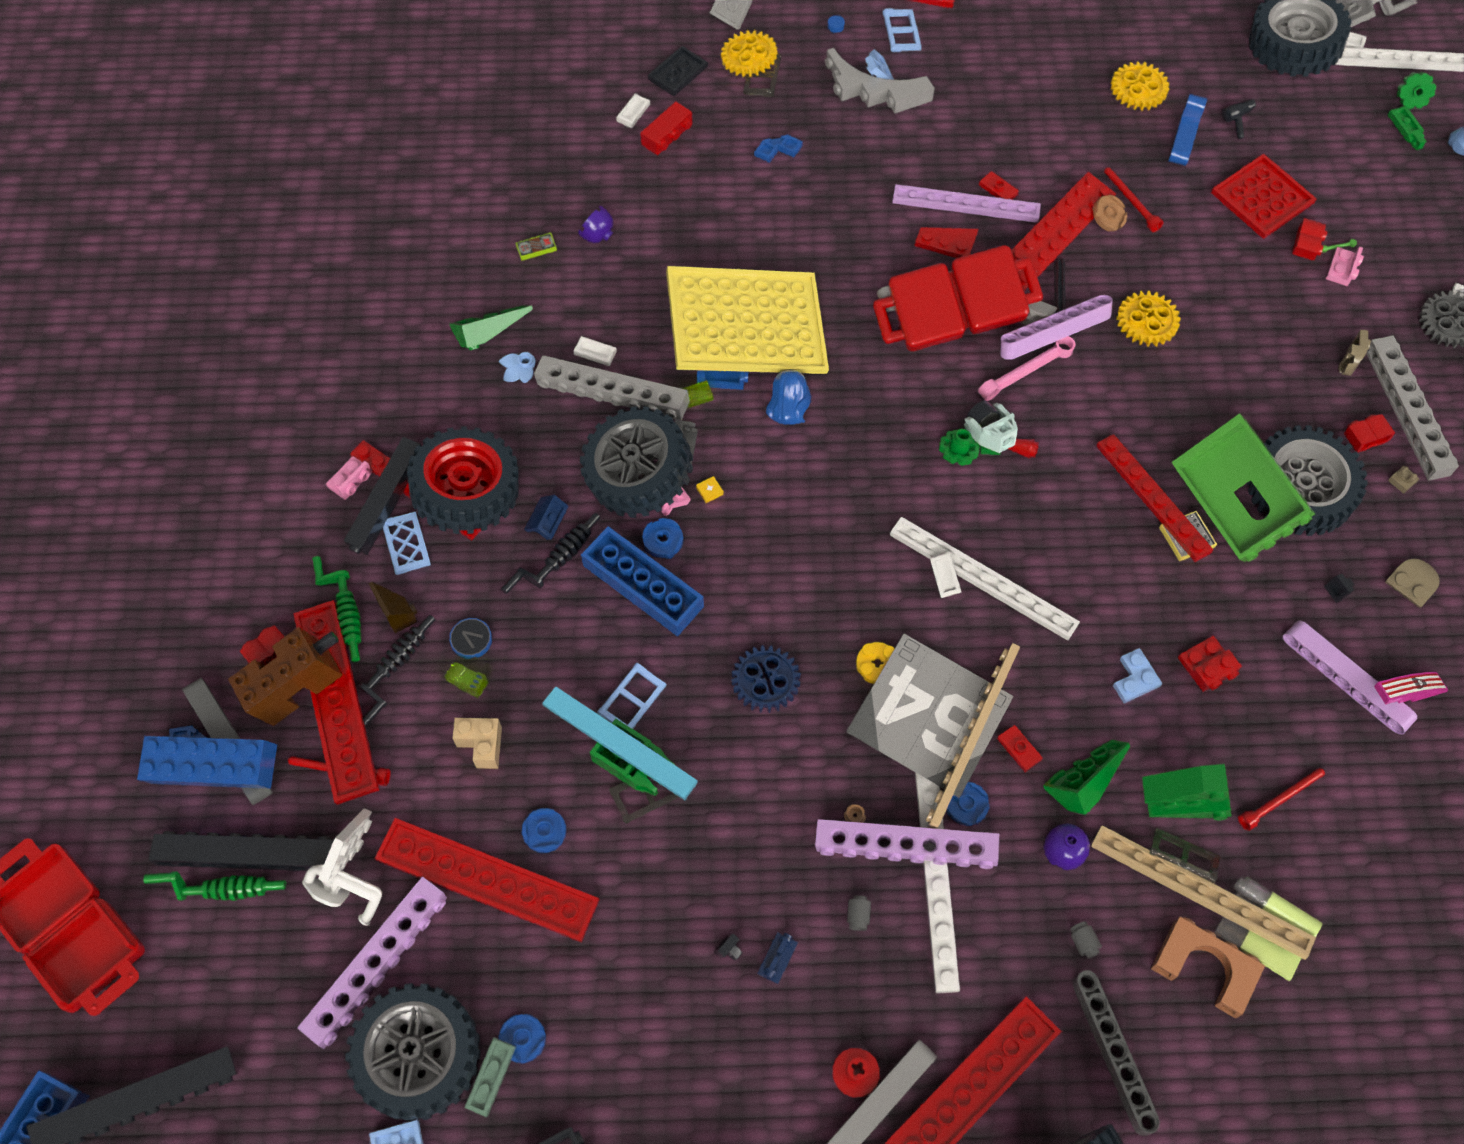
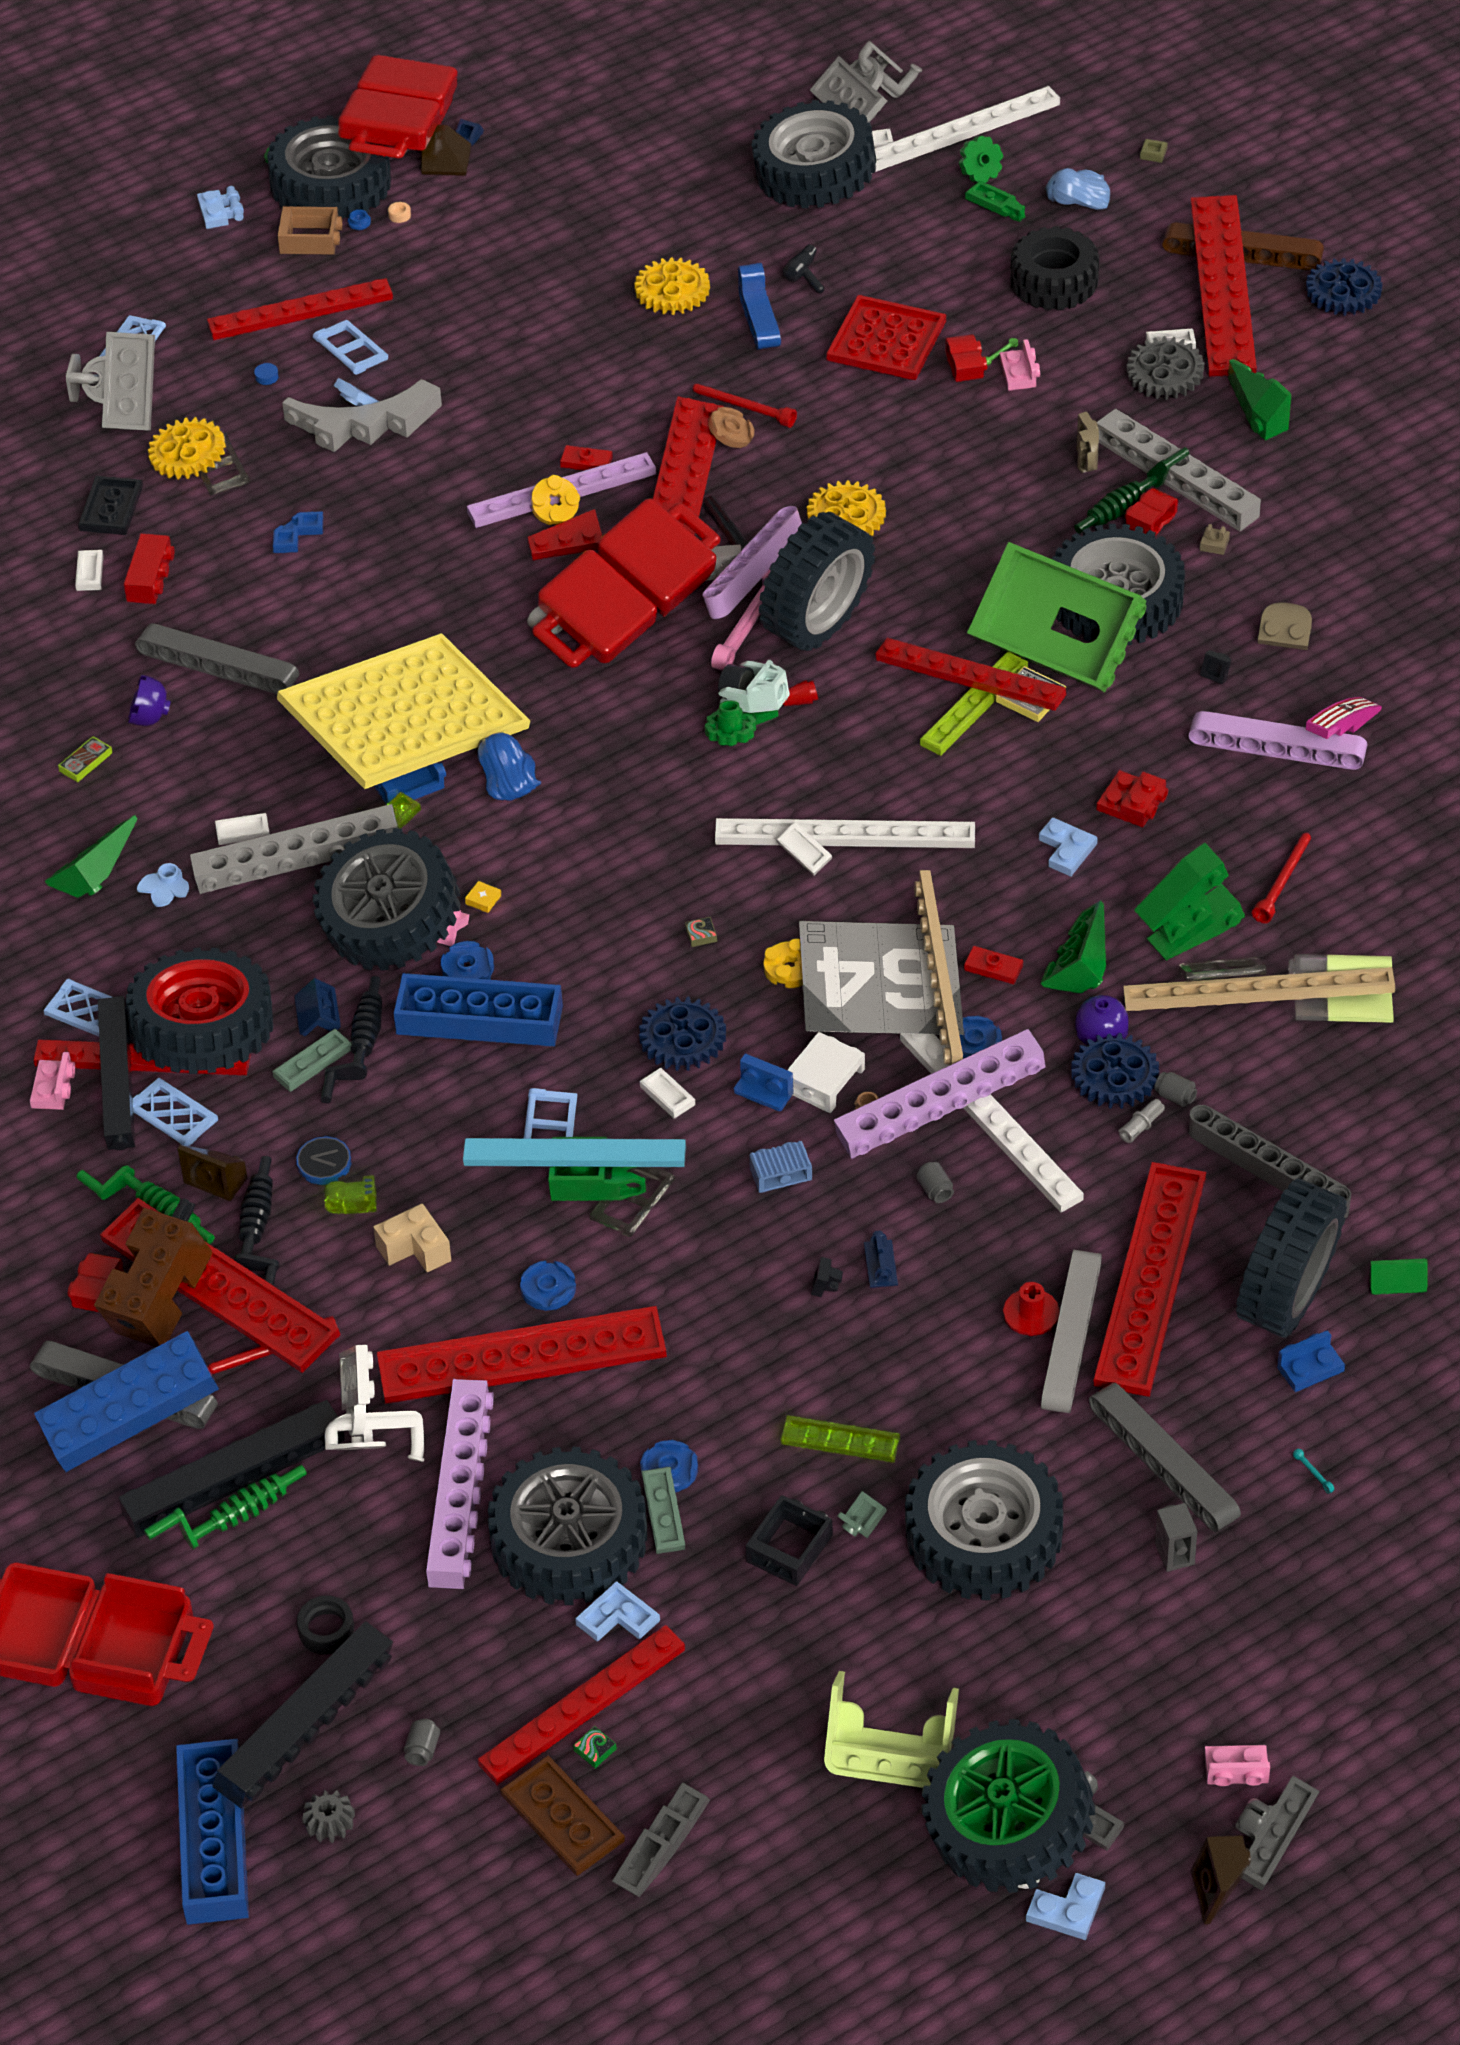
camera: 30 degrees left, 15 degrees down
nougat arch [1151,917,1265,1019] -> none
none -> light blue window [44,979,112,1037]
none -> dark grey beam [135,623,299,694]
none -> sand green tile [272,1029,351,1092]
none -> black tyre [297,1595,354,1654]
none -> yellow plate [531,475,580,525]
none -> white tile [640,1068,695,1119]
none -> tile [685,917,717,947]
none -> blue bracket [734,1054,794,1111]
none -> medium blue brick [749,1141,812,1193]
none -> black wheel [759,512,875,651]
none -> clear neon green tile [781,1415,900,1463]
none -> white panel [788,1032,865,1113]
none -> lime tile [920,652,1028,756]
none -> black tyre [1010,226,1099,311]
none -> dark blue gear [1071,1033,1159,1109]
none -> dark green piece [1074,447,1189,533]
none -> light grey axle [1119,1099,1165,1143]

